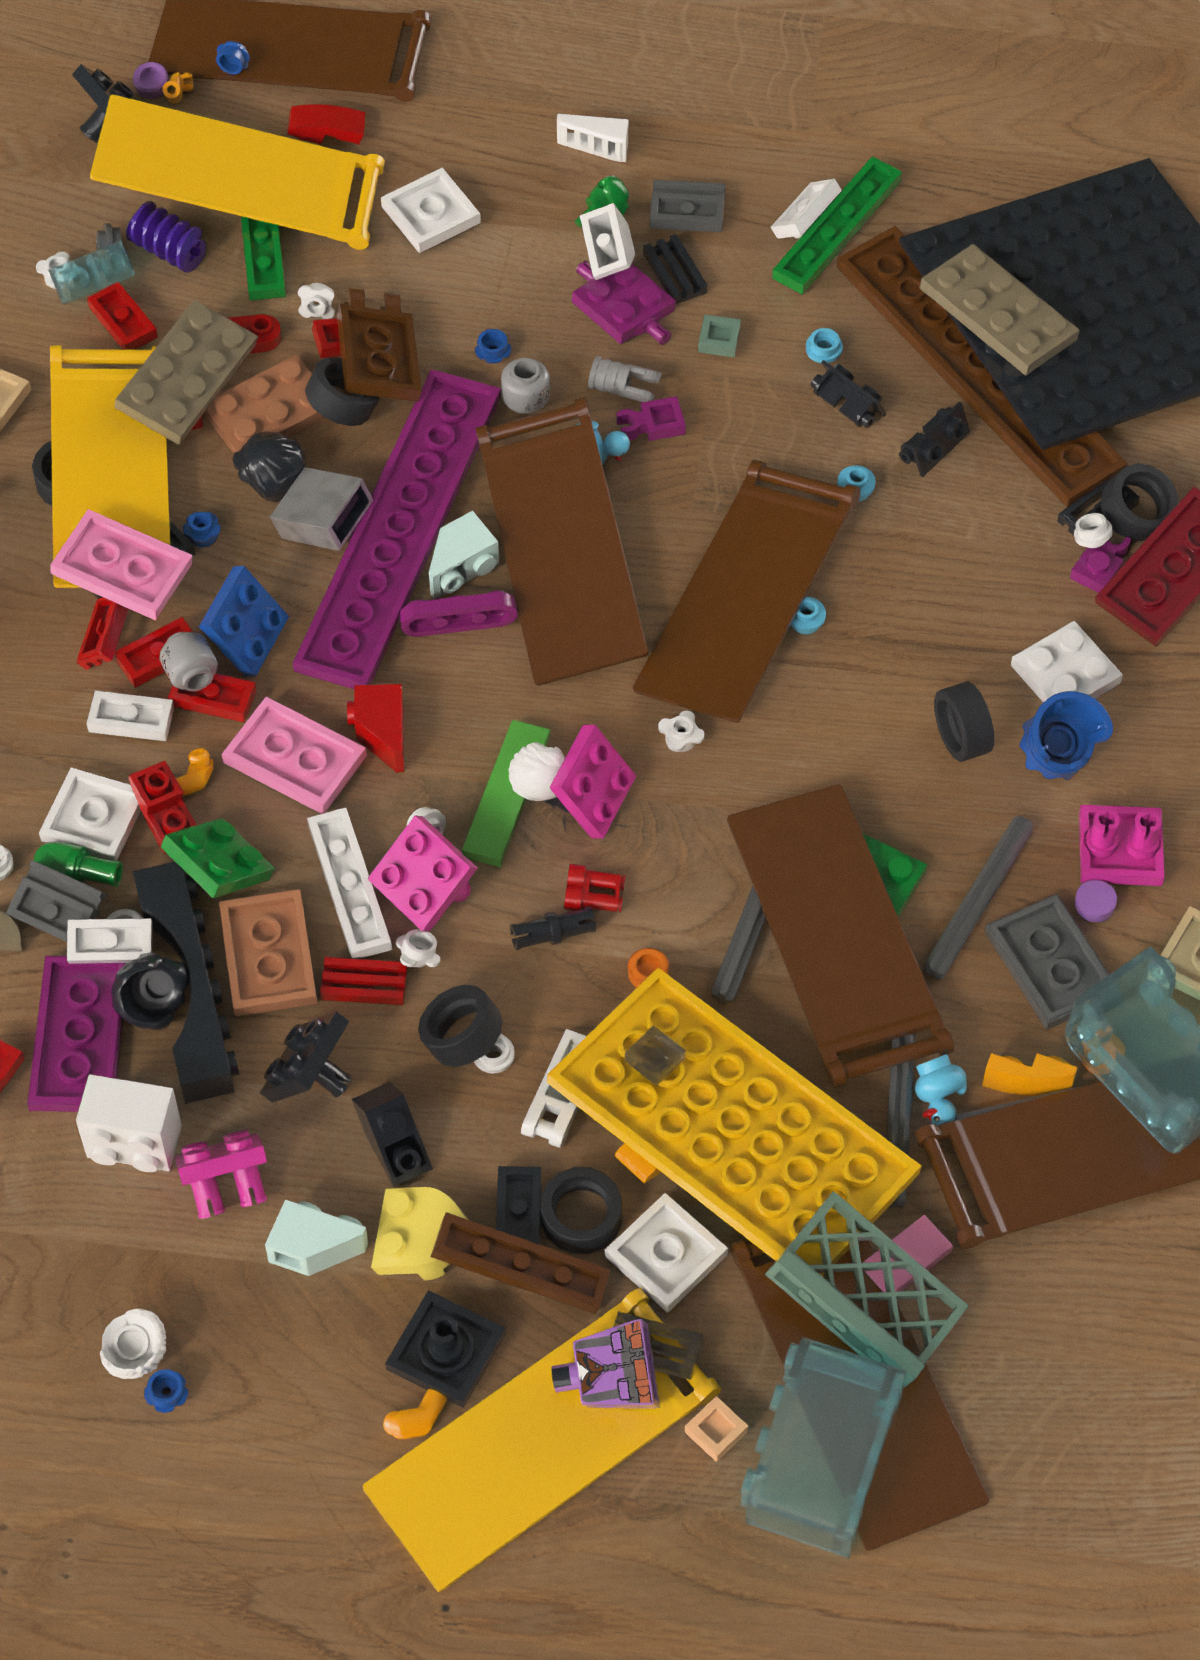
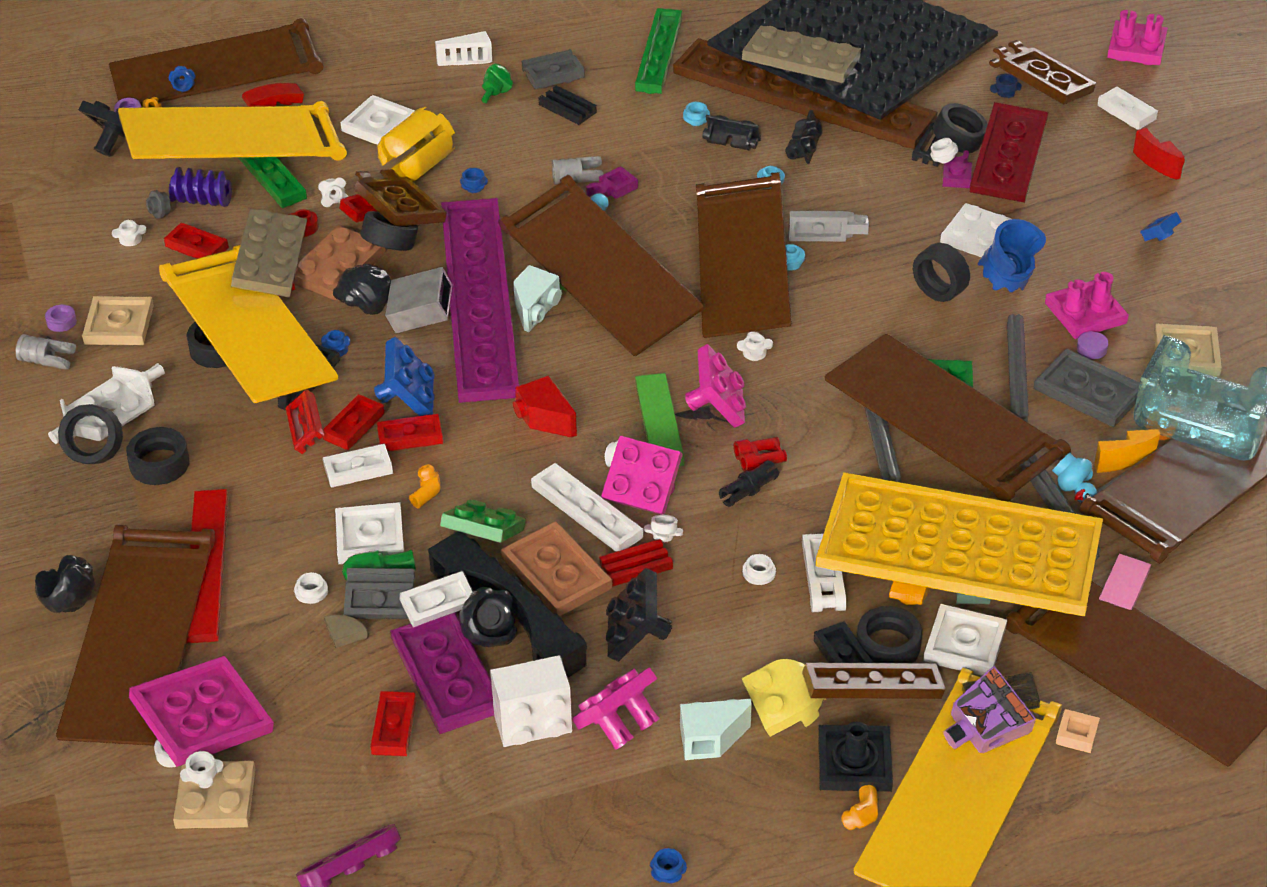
camera: 25 degrees left, 15 degrees down
clear light blue slope [48,241,135,304] -> none
bright pink plate [51,509,192,621] -> none
white hair [100,1308,166,1379] -> none
red slope [128,760,197,855] -> none
light grey head [159,632,218,691] -> none
bright pink plate [222,697,367,814] -> none
black slope [351,1082,433,1187] -> none
magenta plate [400,590,518,637] -> none
black tyre [418,984,503,1067] -> none
light grey head [501,358,550,414] -> none
white hair [508,742,565,801] -> none
magenta plate [572,260,676,345] -> none
white slope [580,203,635,280] -> none
clear smoke plate [624,1025,686,1086] -> none
orange tile [628,948,669,988] -> none
sand green plate [698,315,741,358] -> none
clear light blue windscreen [740,1337,907,1558] -> none
sand green fence [765,1191,969,1390] -> none
white plate [770,179,841,239] -> none
none -> yellow cylinder [377,107,455,182]
none -> light grey hinge [788,211,869,242]

